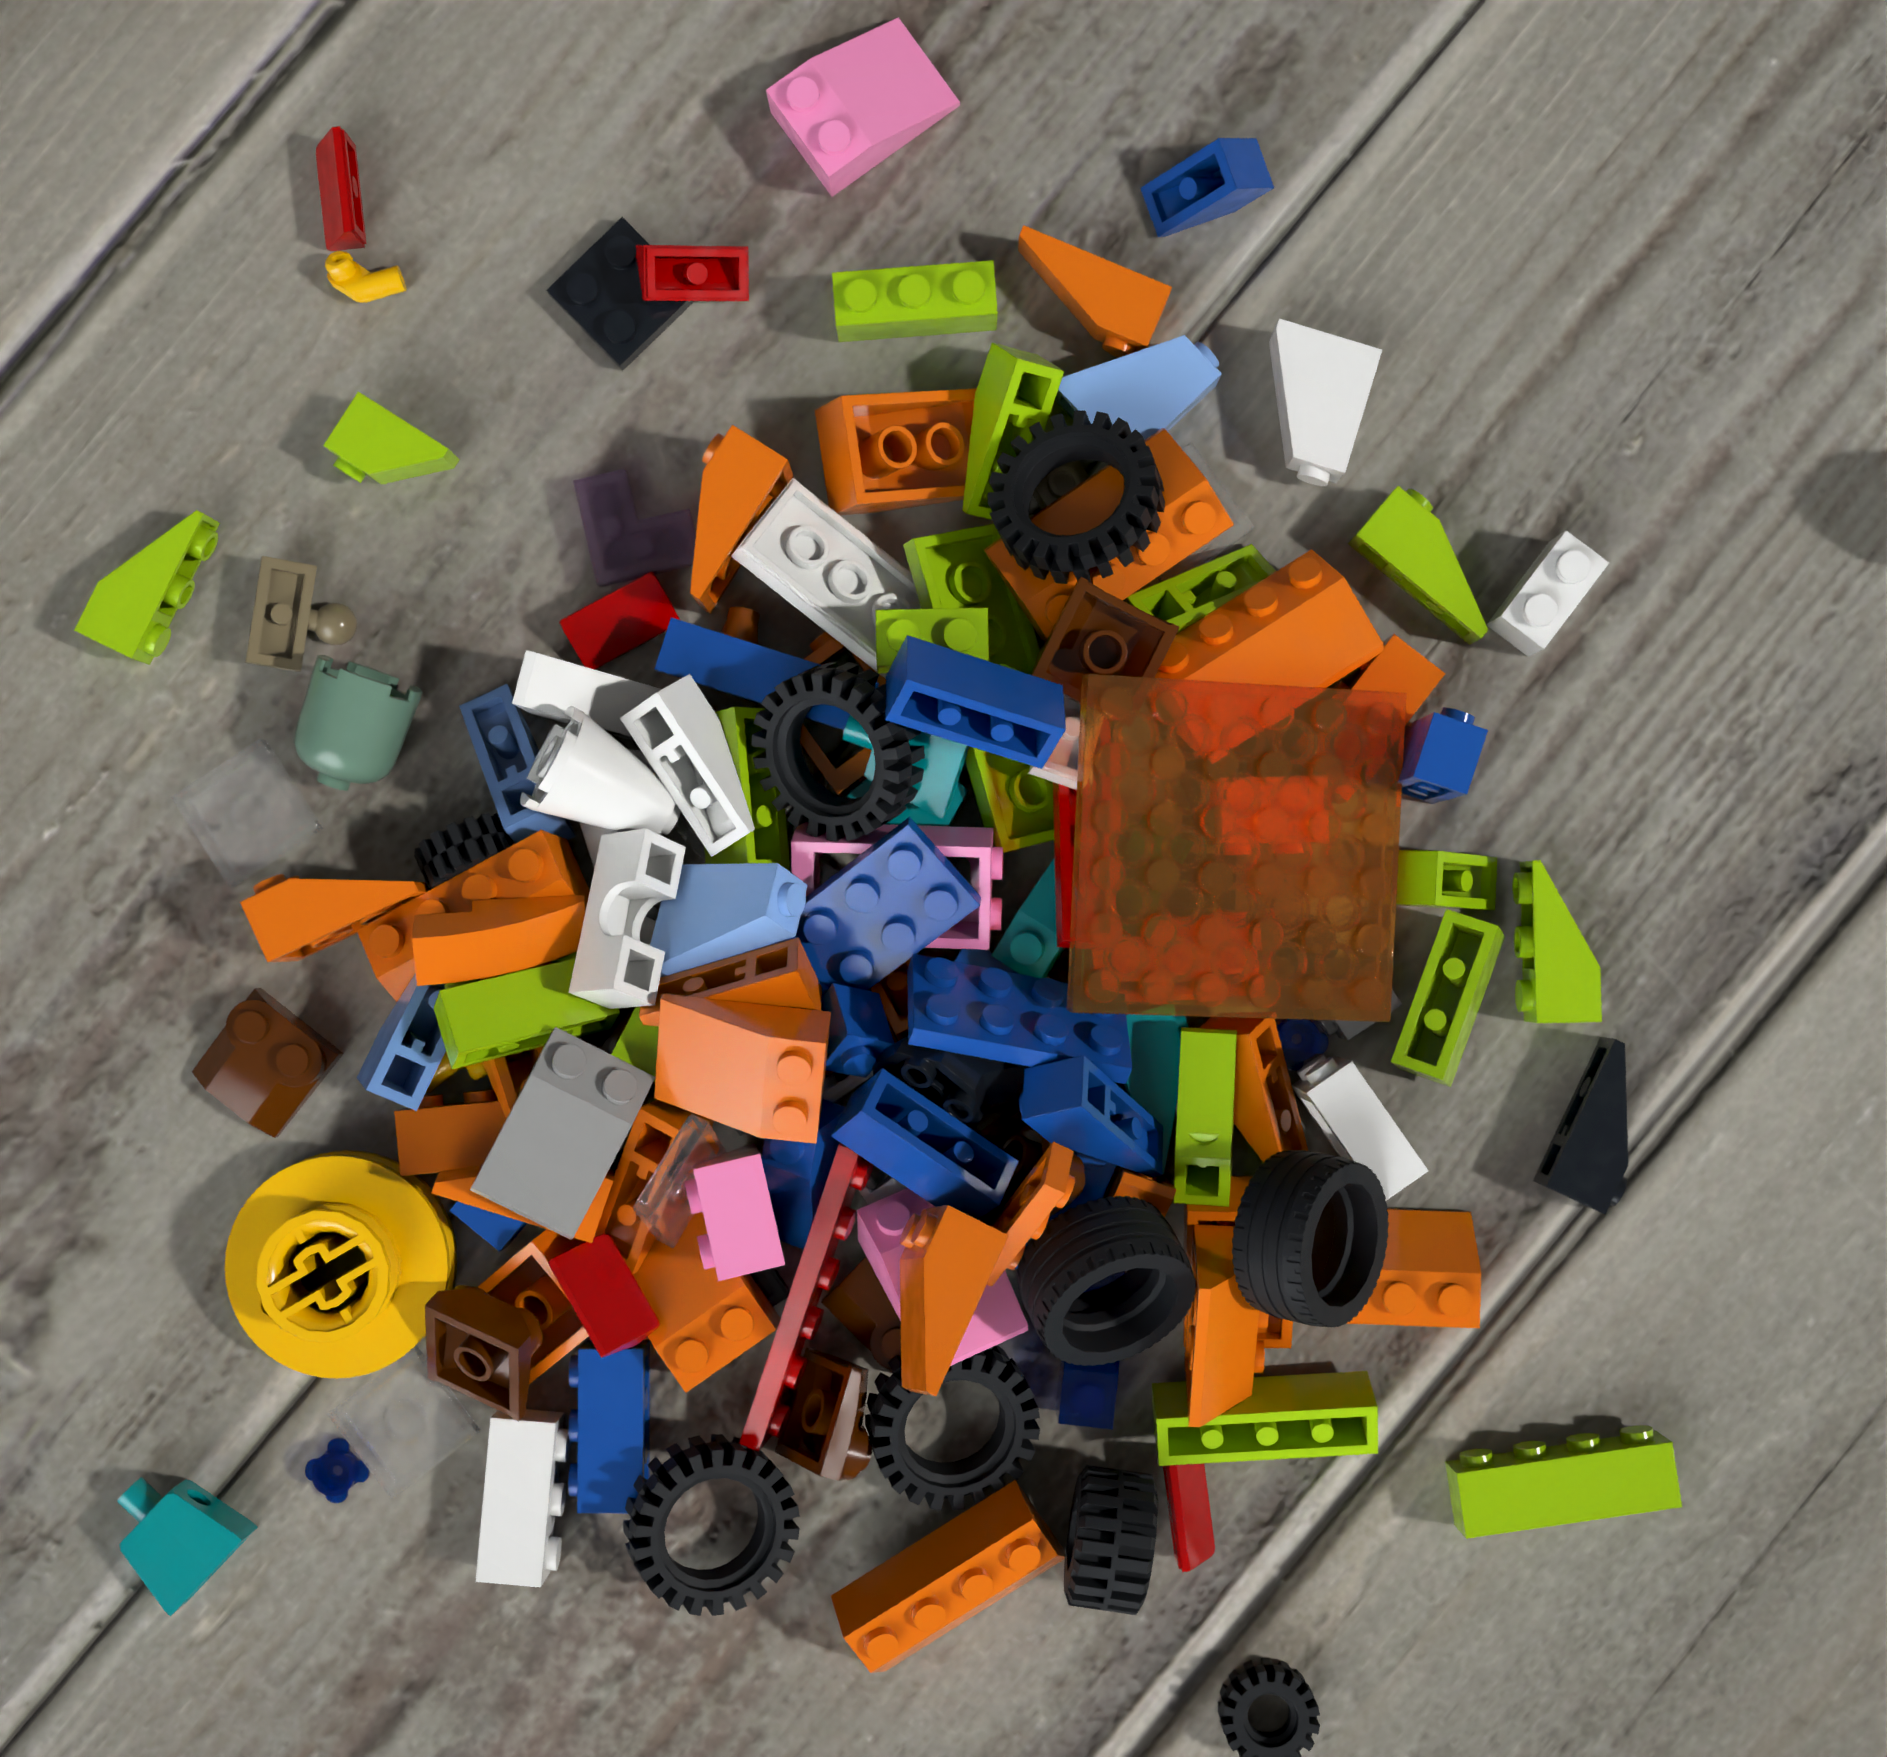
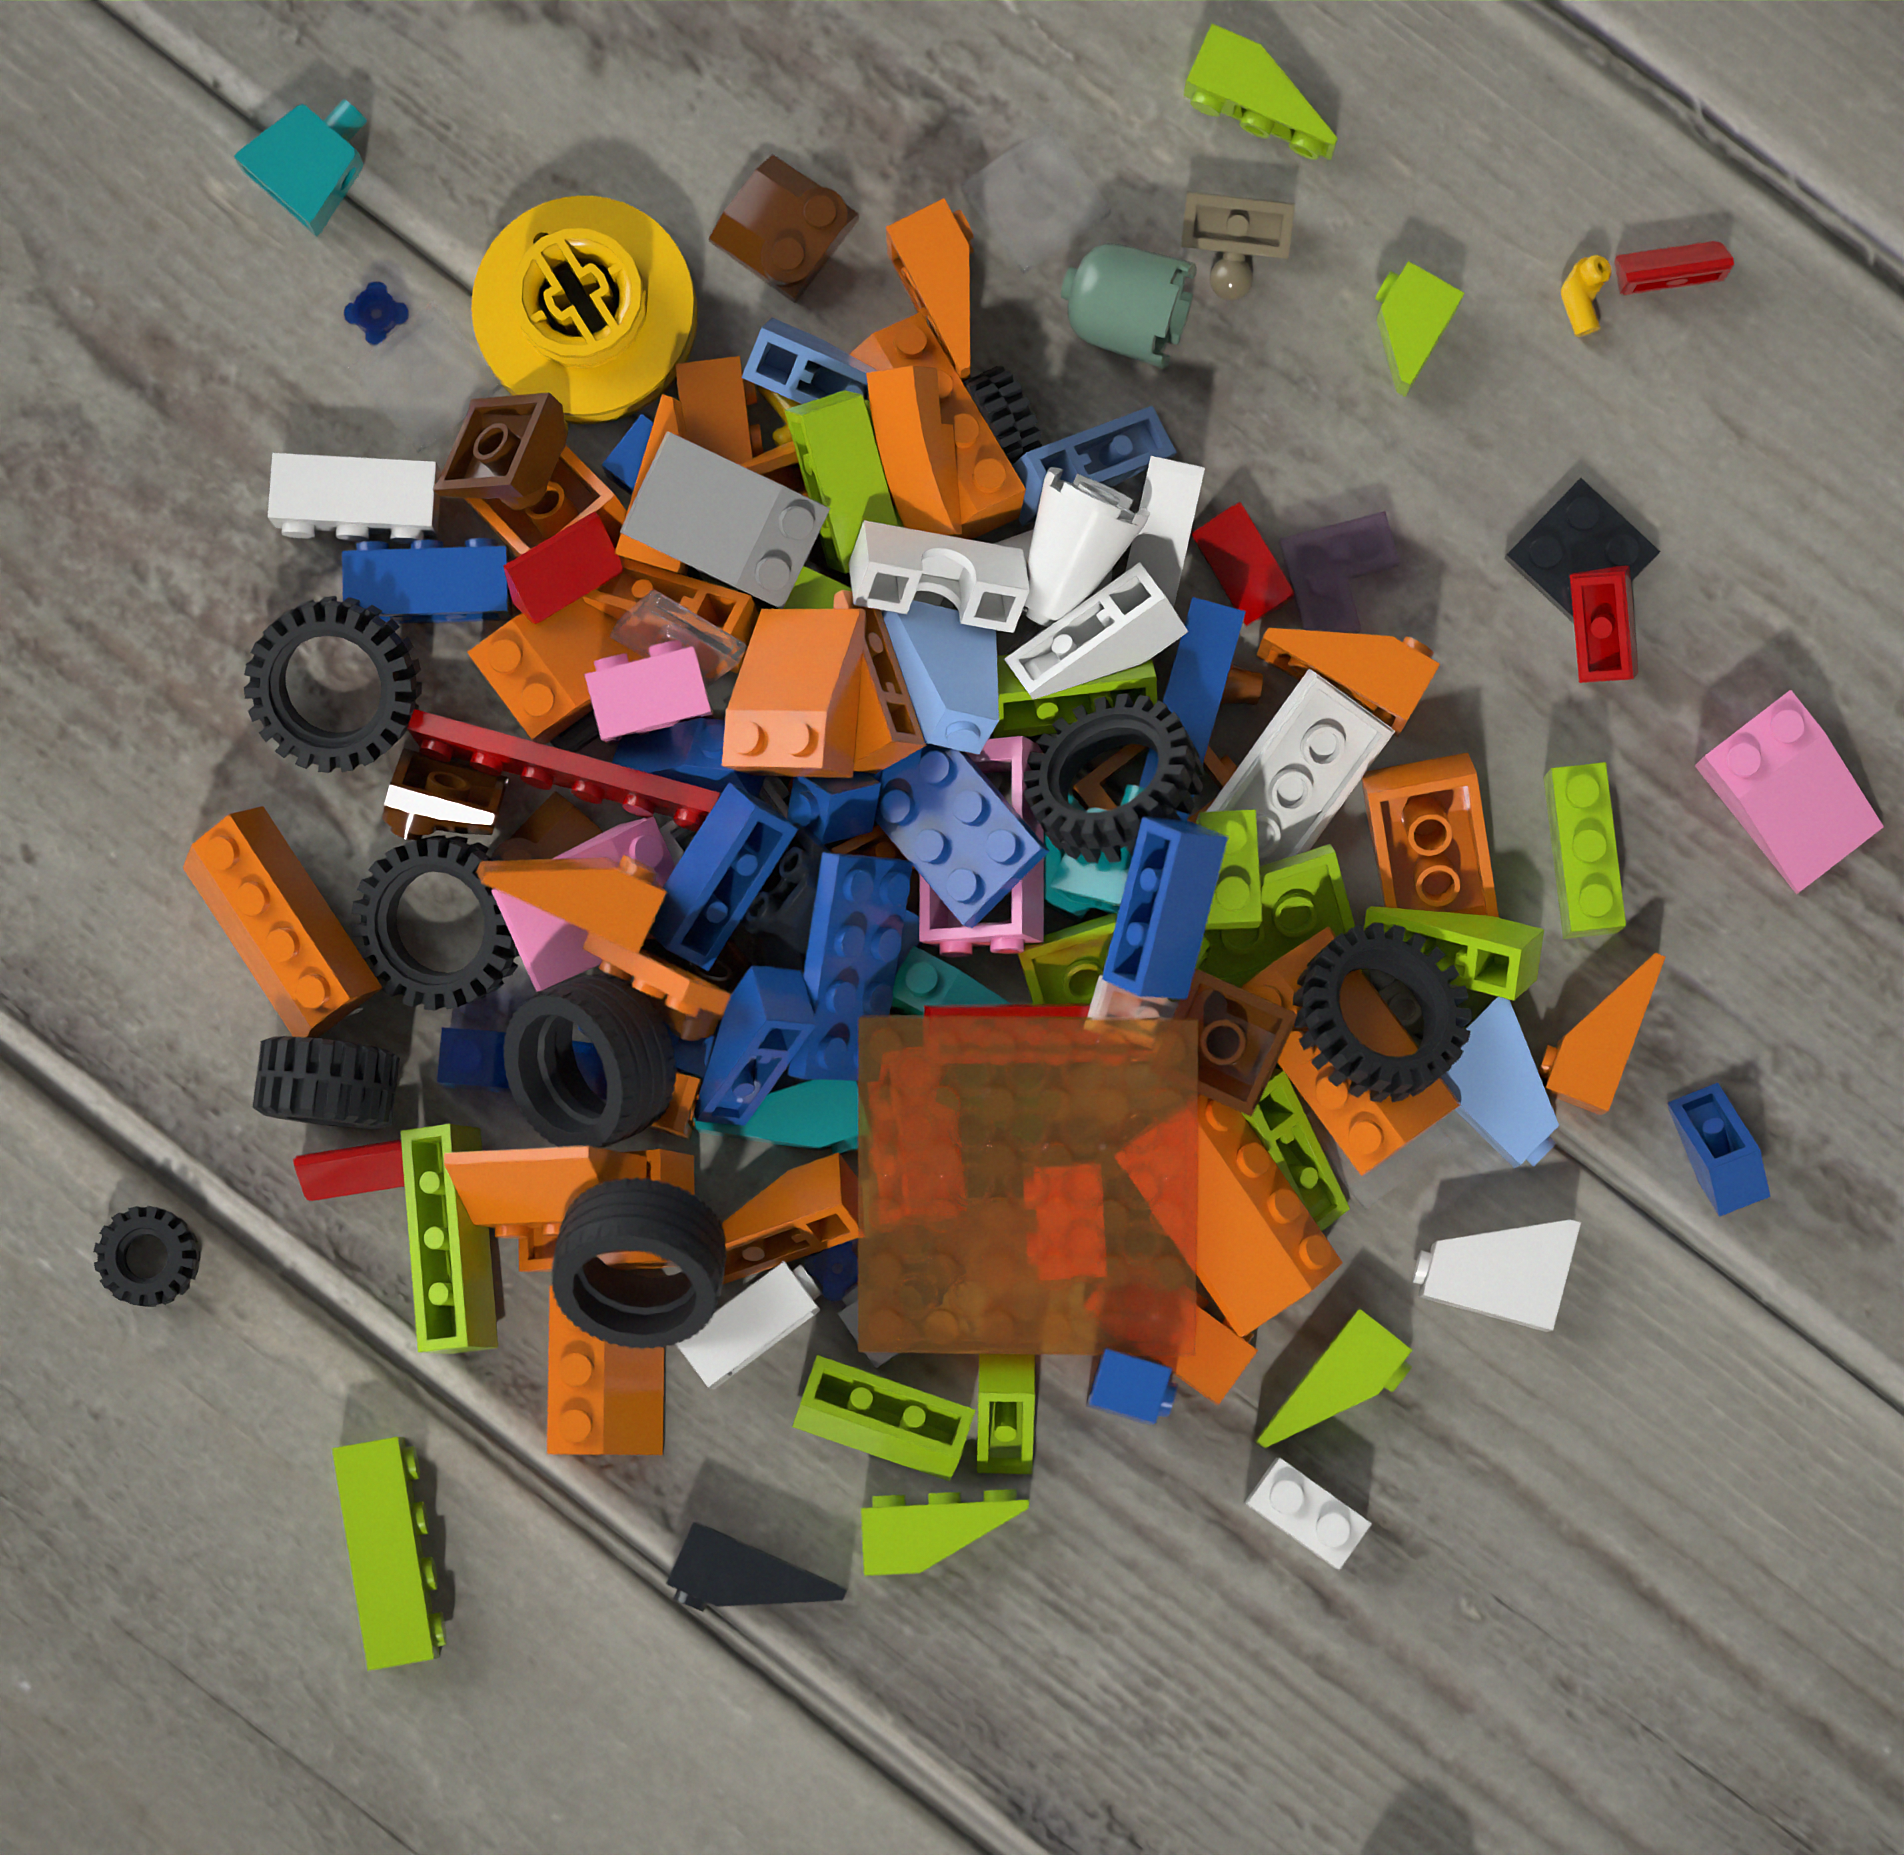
camera: 85 degrees right, 5 degrees down
lime slope [1174,1027,1237,1207] -> none

